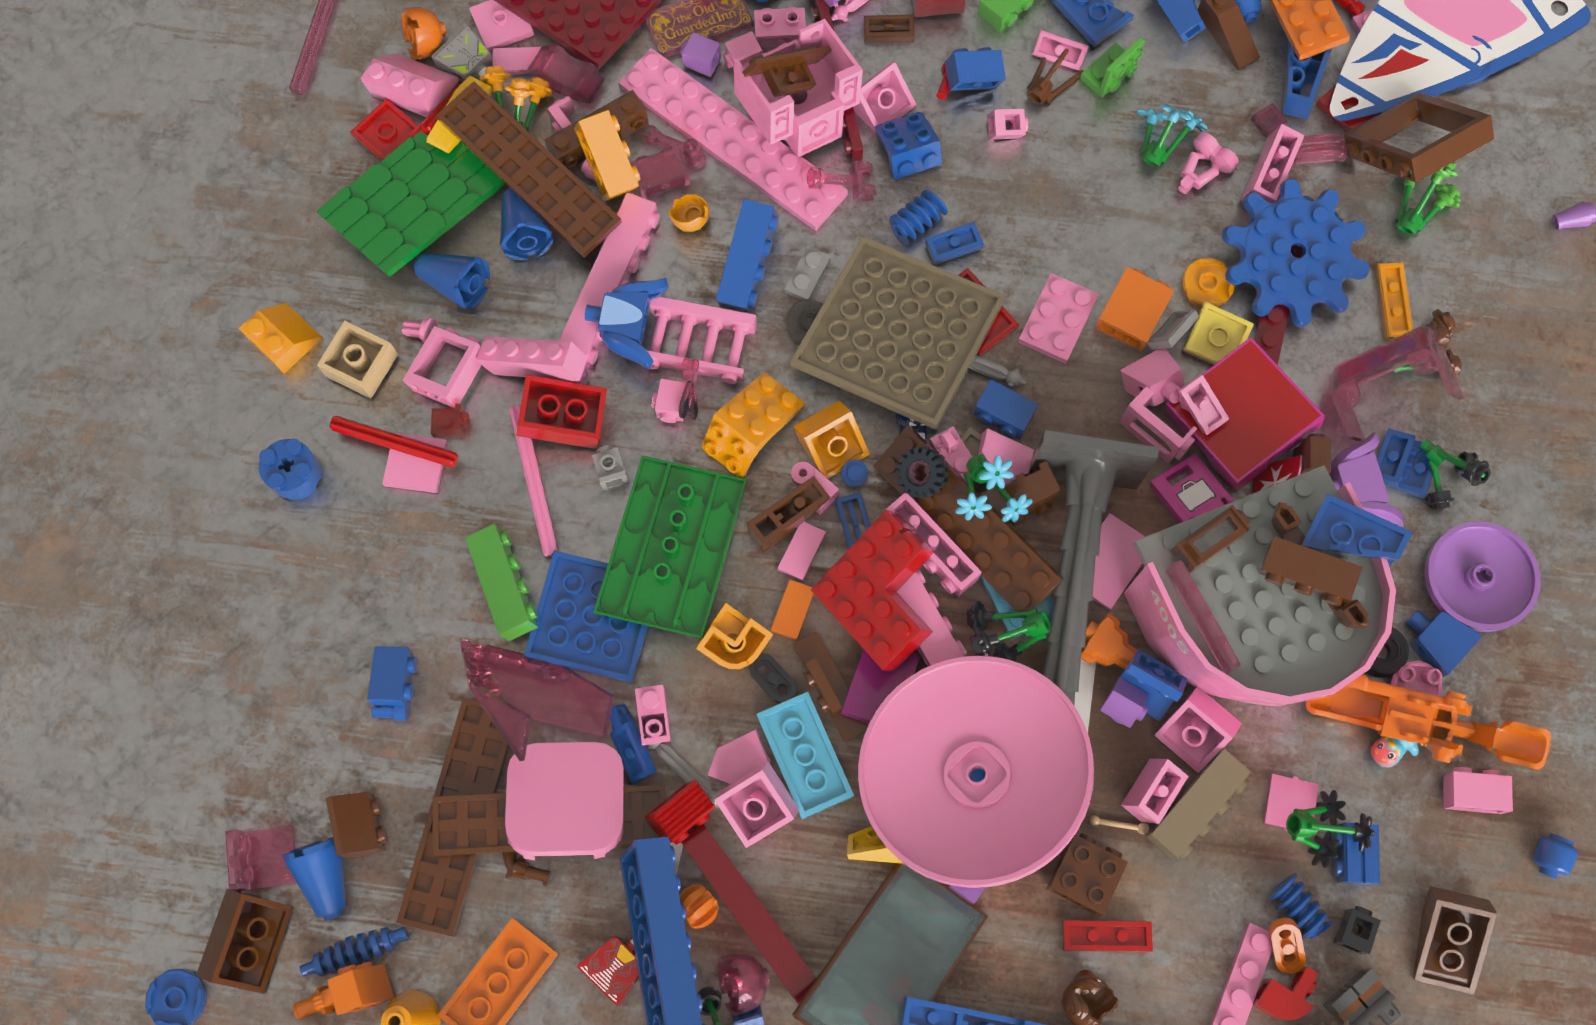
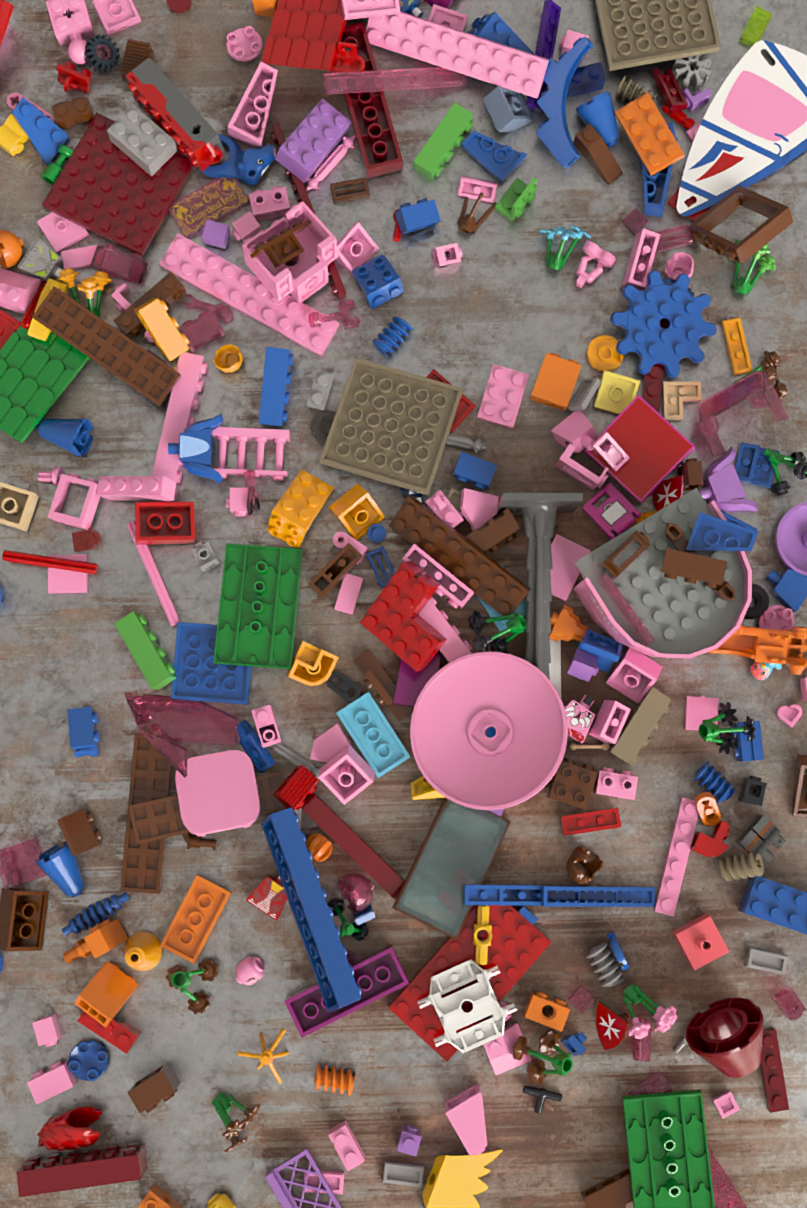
camera: 15 degrees left, 10 degrees up
blue cone [500,188,553,261] -> none
orange tile [771,579,814,641] -> none
black bush [895,447,950,498] -> none
blue plate [925,222,984,265] -> none
medium azure plant [955,454,1033,522] -> none
none -> torso [564,695,595,743]
none -> bright pink brick [594,767,638,800]
none -> tan plate [662,381,702,421]
none -> bright pink hair [665,252,694,282]
none -> bright pink tile [776,704,802,728]

